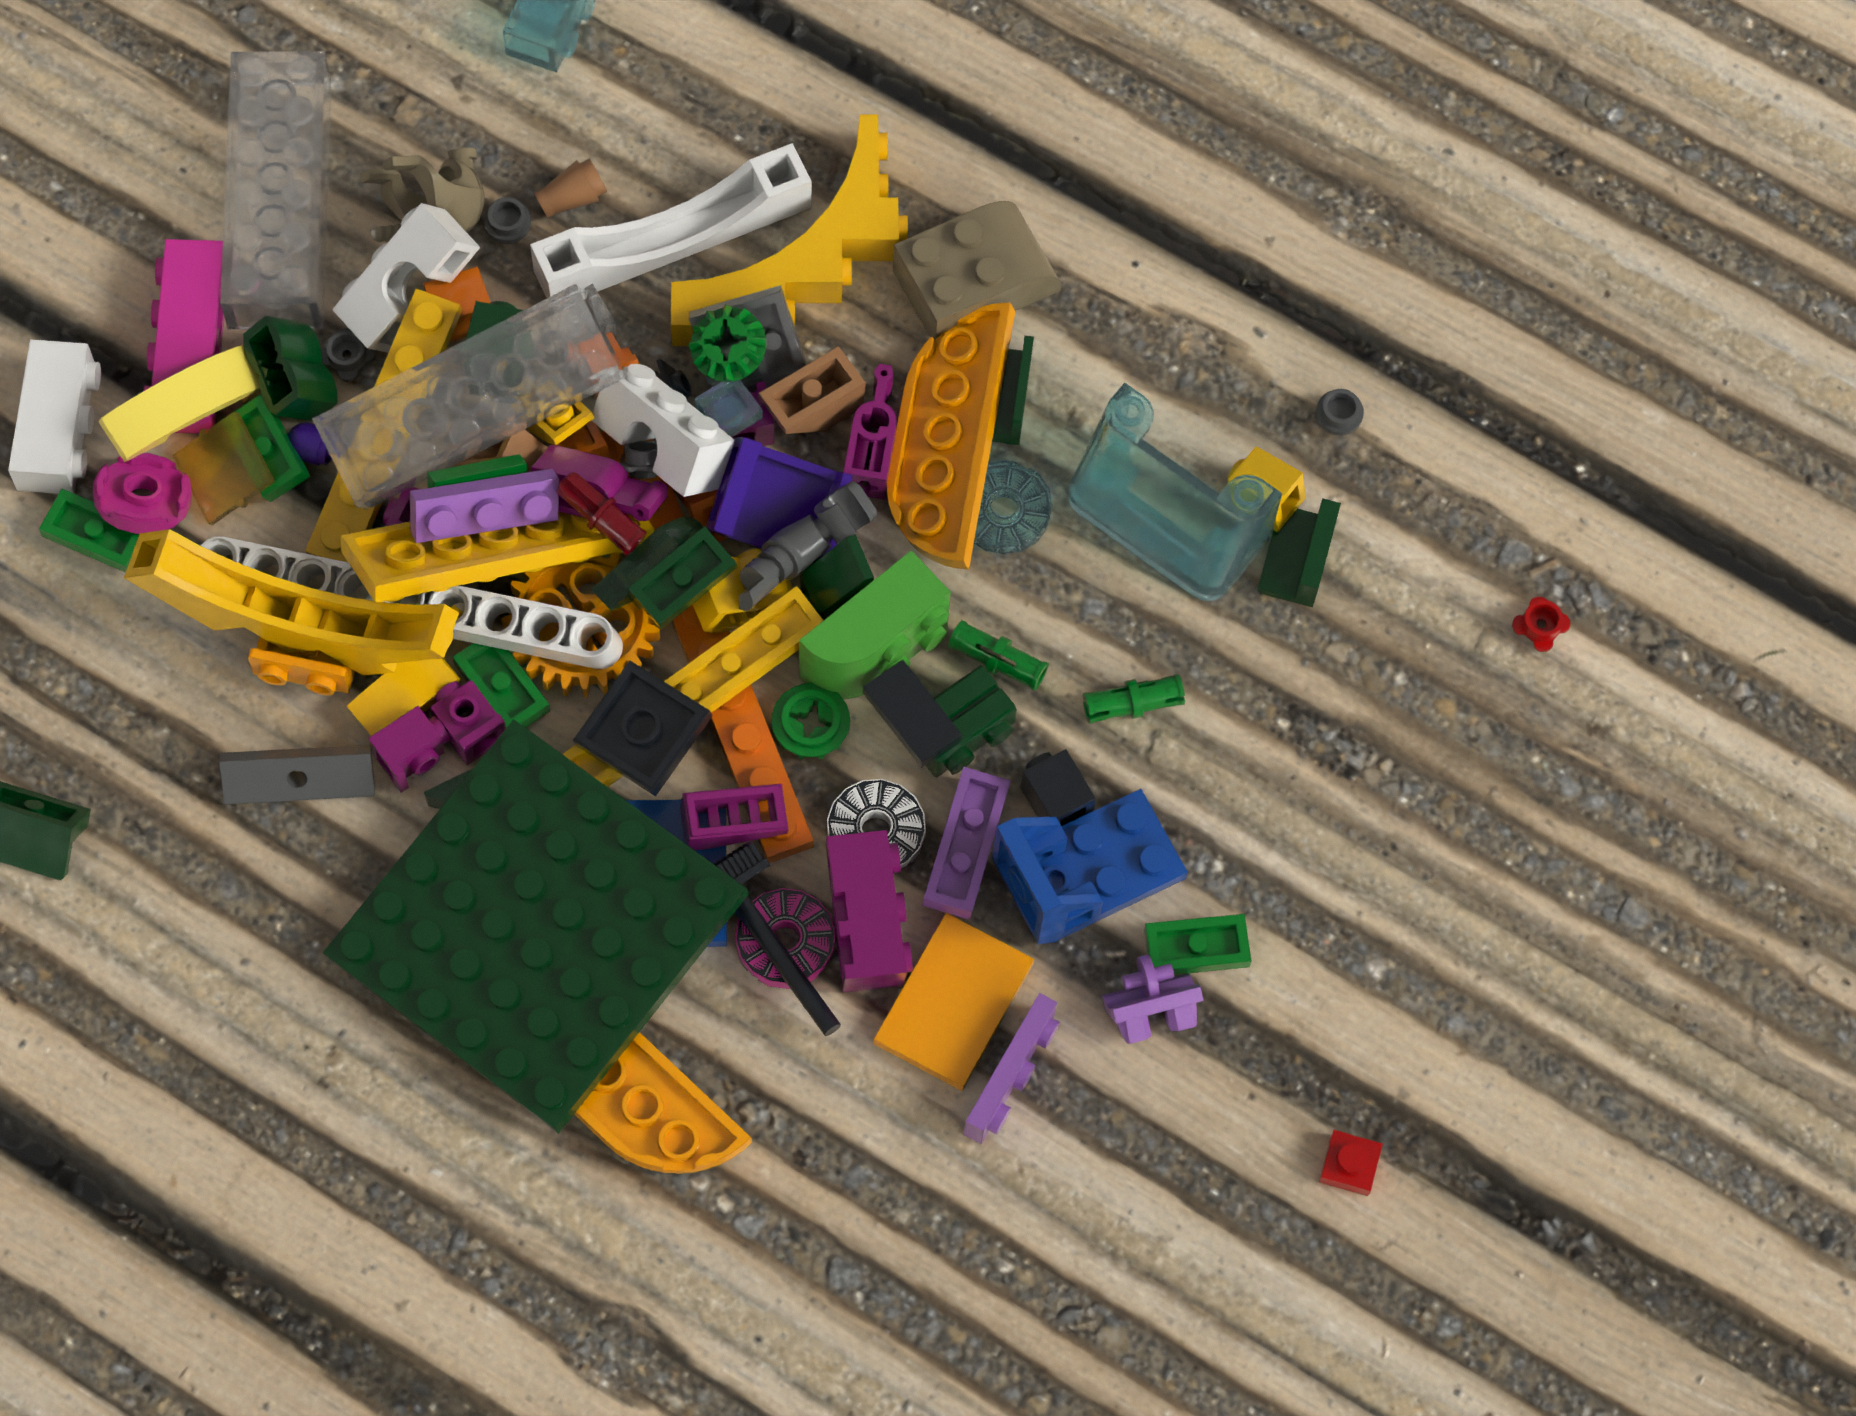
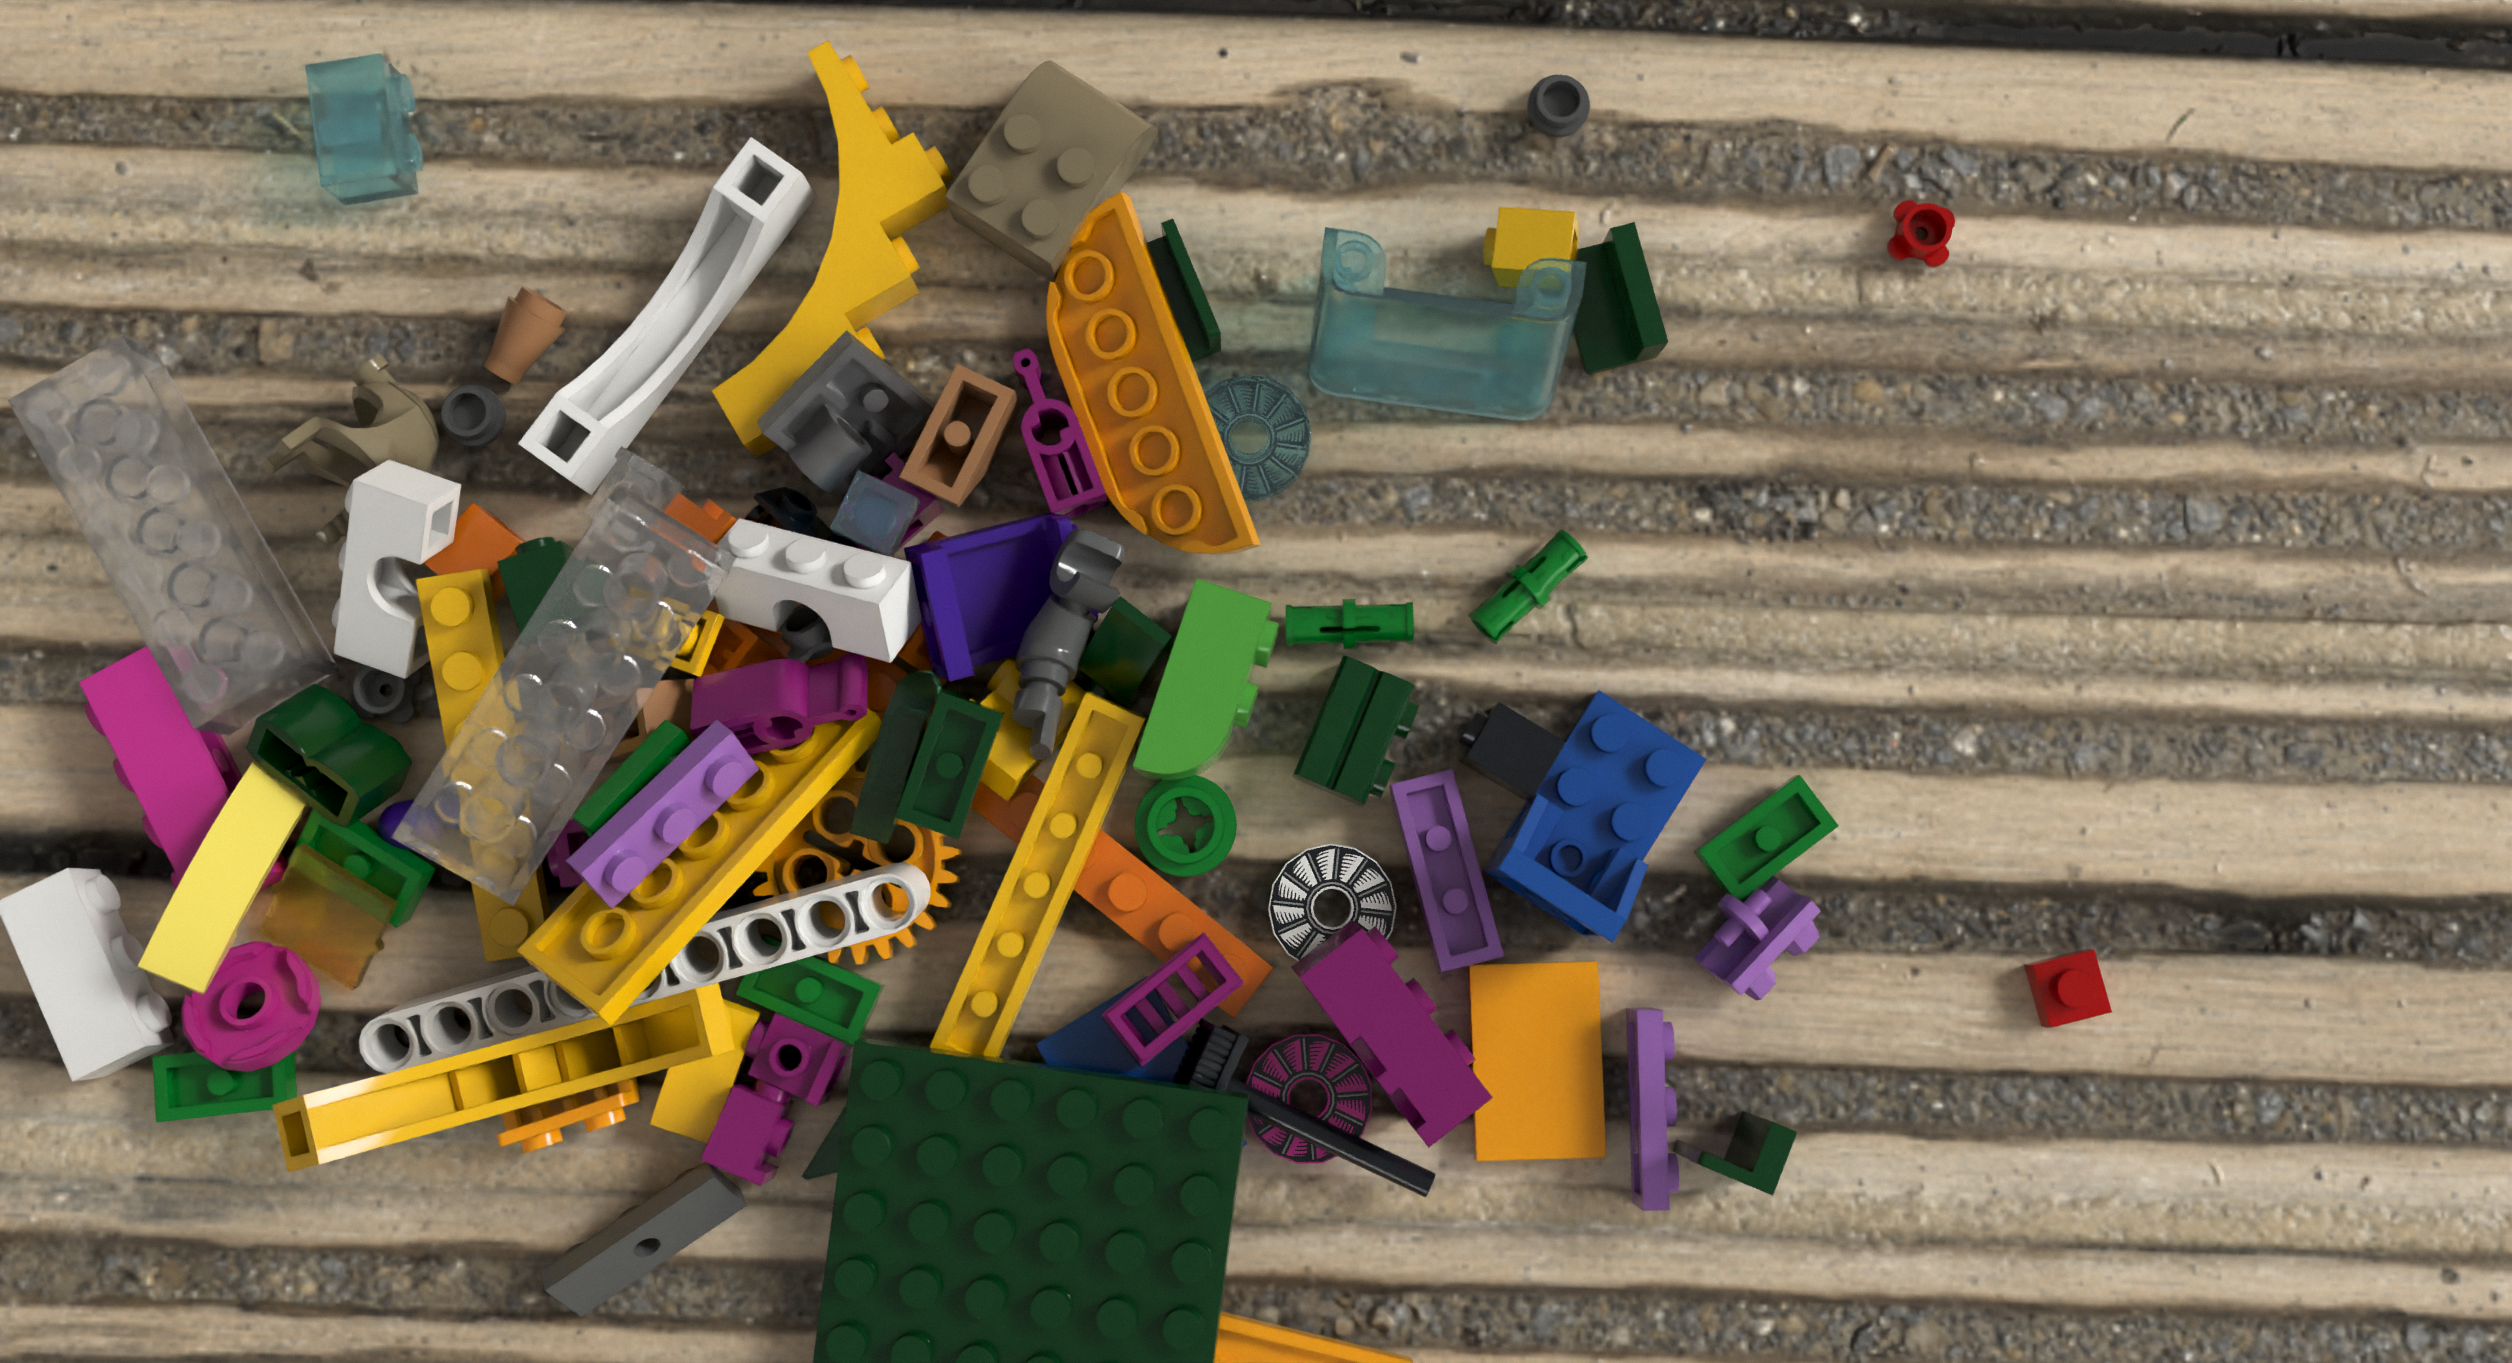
camera: 30 degrees left, 15 degrees up
dark red axle [556,472,647,556] -> none
black tile [573,661,713,796] -> none
green gear [688,304,767,382] -> none
black tile [862,659,962,768] -> none
none -> dark green panel [1673,1111,1797,1196]

